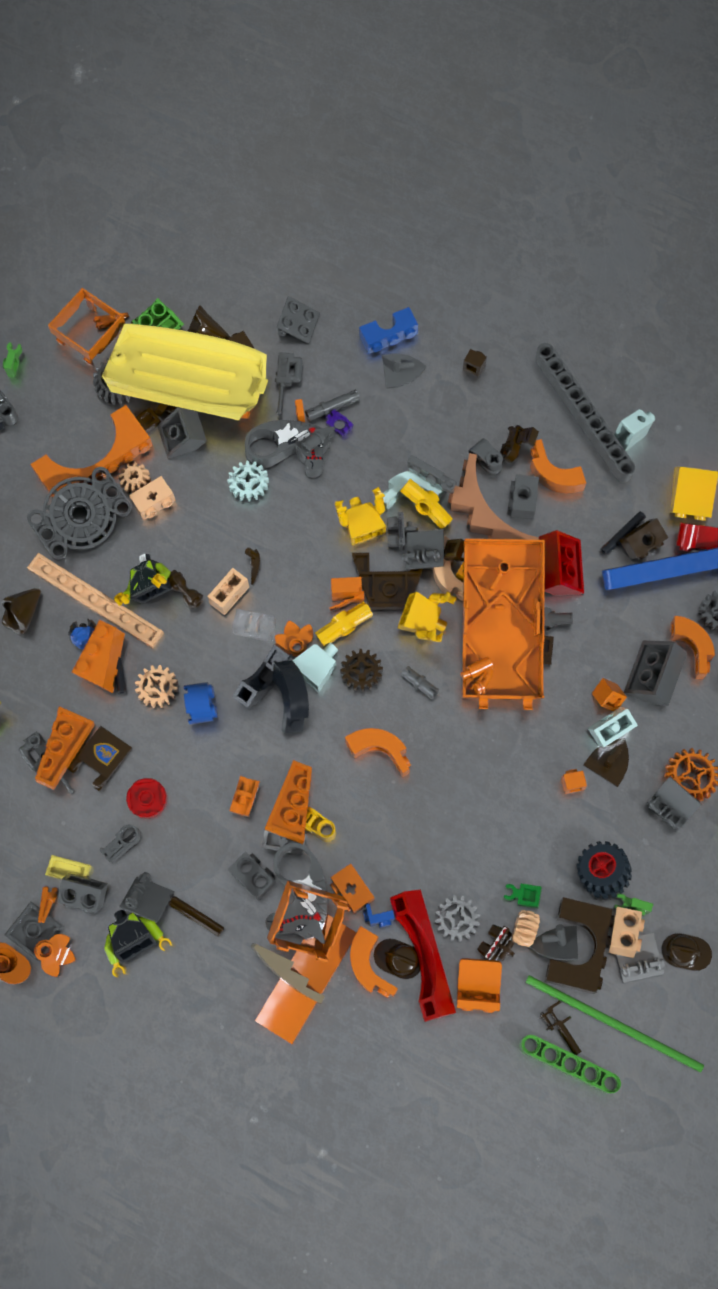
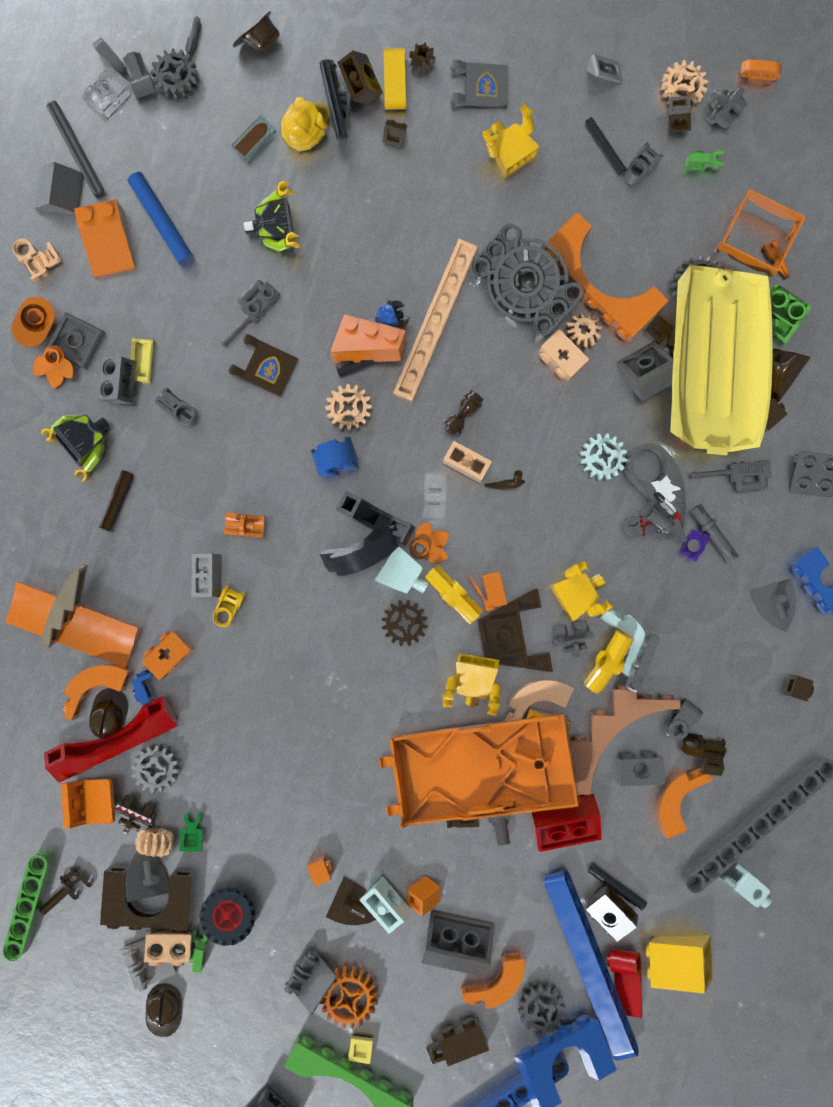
camera: 75 degrees right, 15 degrees up
dark brown hat [2,588,41,635] -> none
orange wing [35,706,95,790] -> none
orange piece [38,886,58,923] -> none
torso [114,554,171,606] -> none
dark grey hinge [119,872,174,923] -> none
red tile [126,778,167,819] -> none
dark grey brick [228,851,276,901] -> none
orange wing [264,760,312,844] -> none
dark grey animal [265,843,328,944] -> none
orange piece [267,881,348,962] -> none
orange tile [295,399,305,422] -> none
orange arch [345,728,411,778] -> none
dark grey pin [401,666,439,700] -> none
dark grey hinge [402,529,444,570] -> none
dark brown tile [444,539,464,562] -> none
orange plant [460,657,494,695] -> none
bright green piece [525,975,704,1072] -> none

